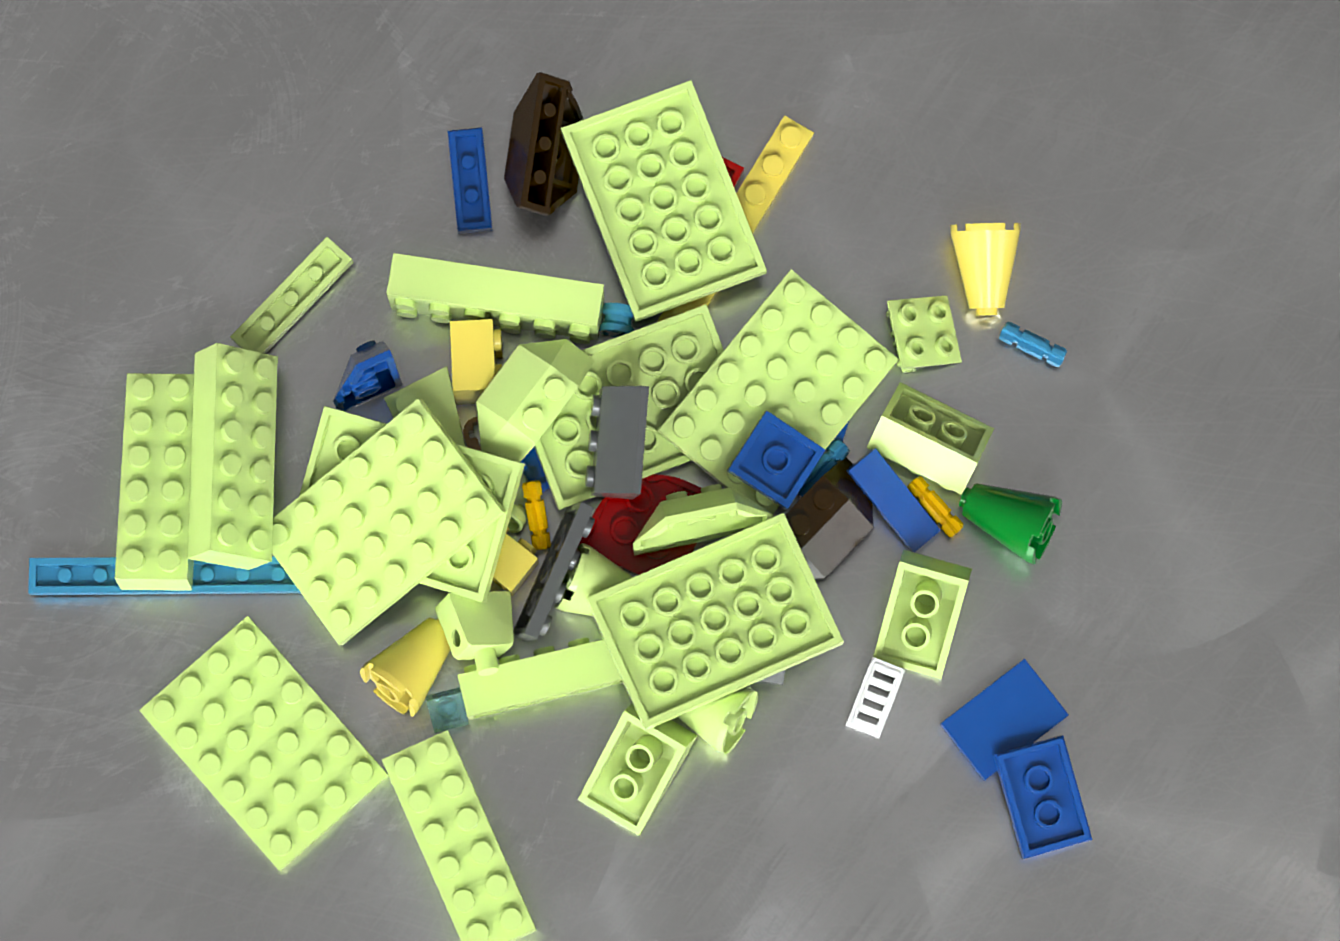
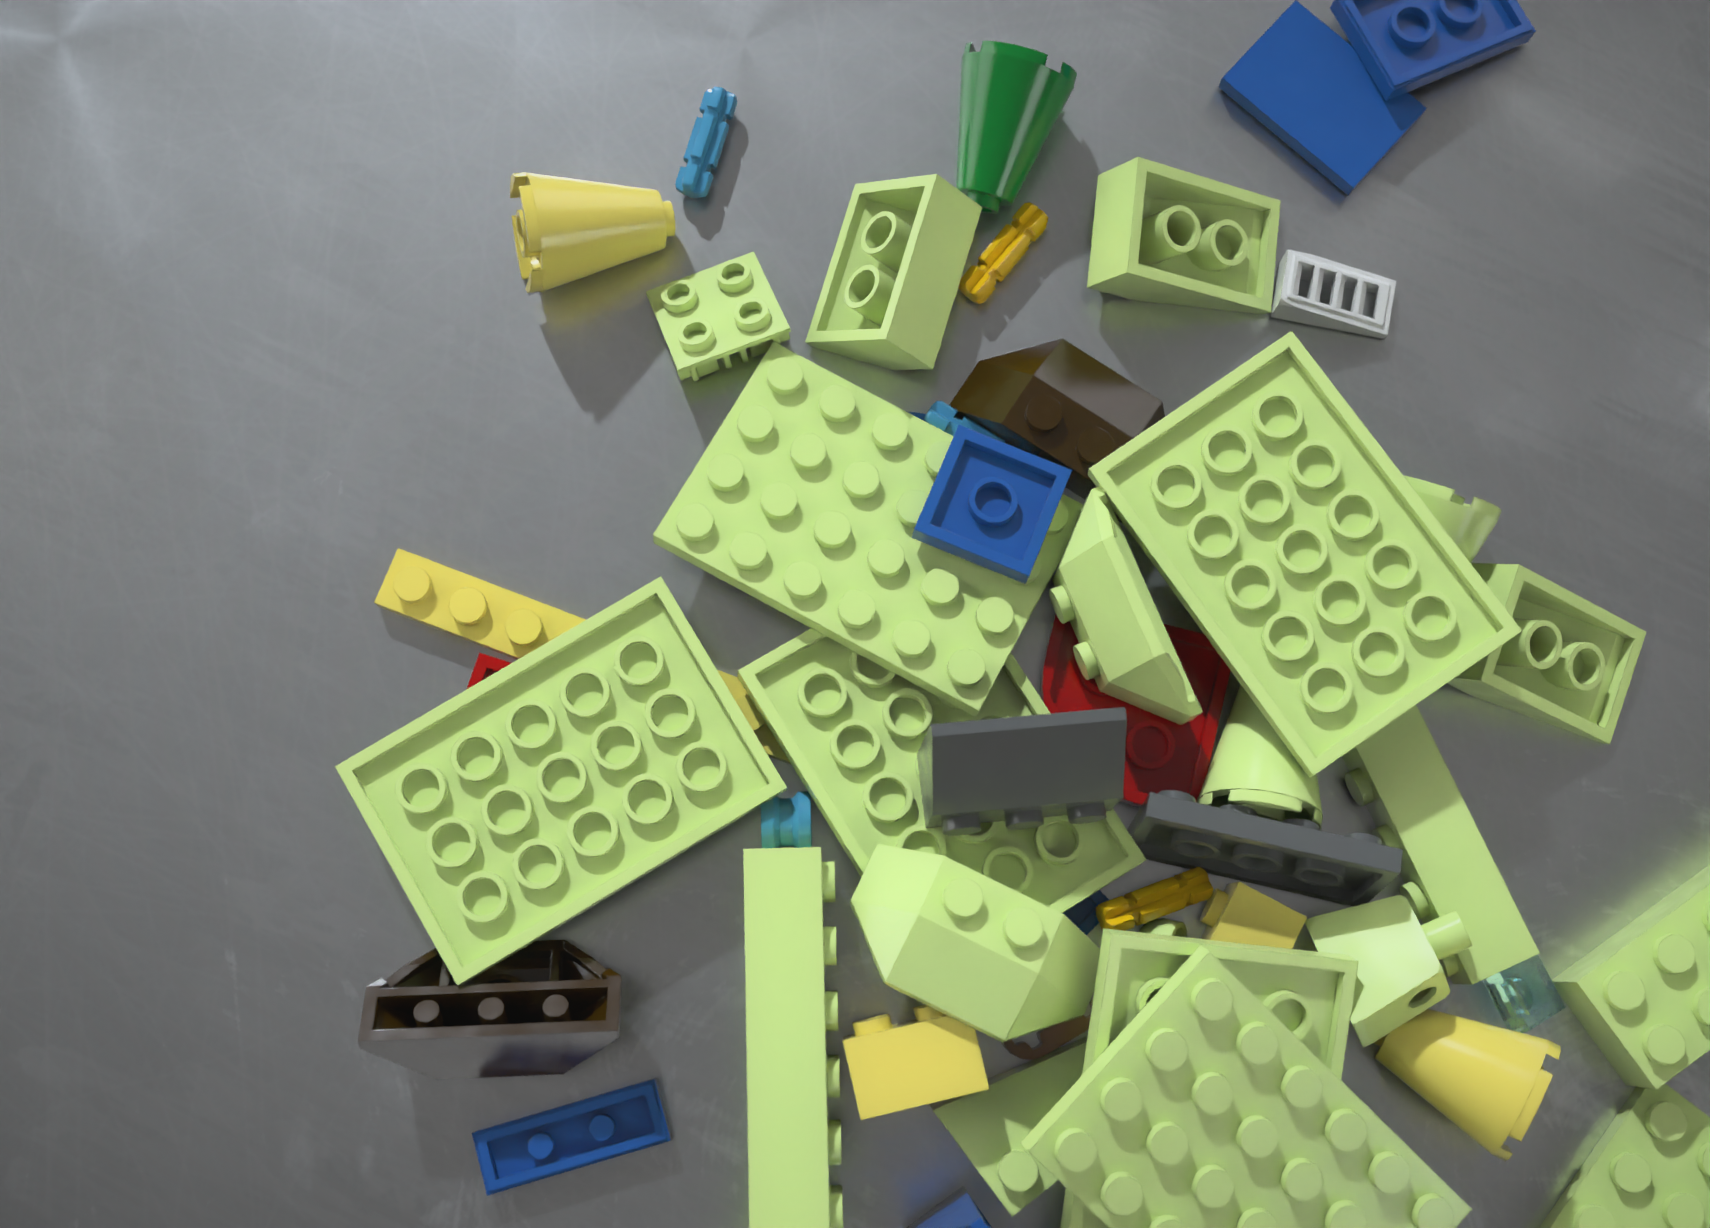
camera: 100 degrees left, 0 degrees up
blue tile [846,448,941,553] -> none

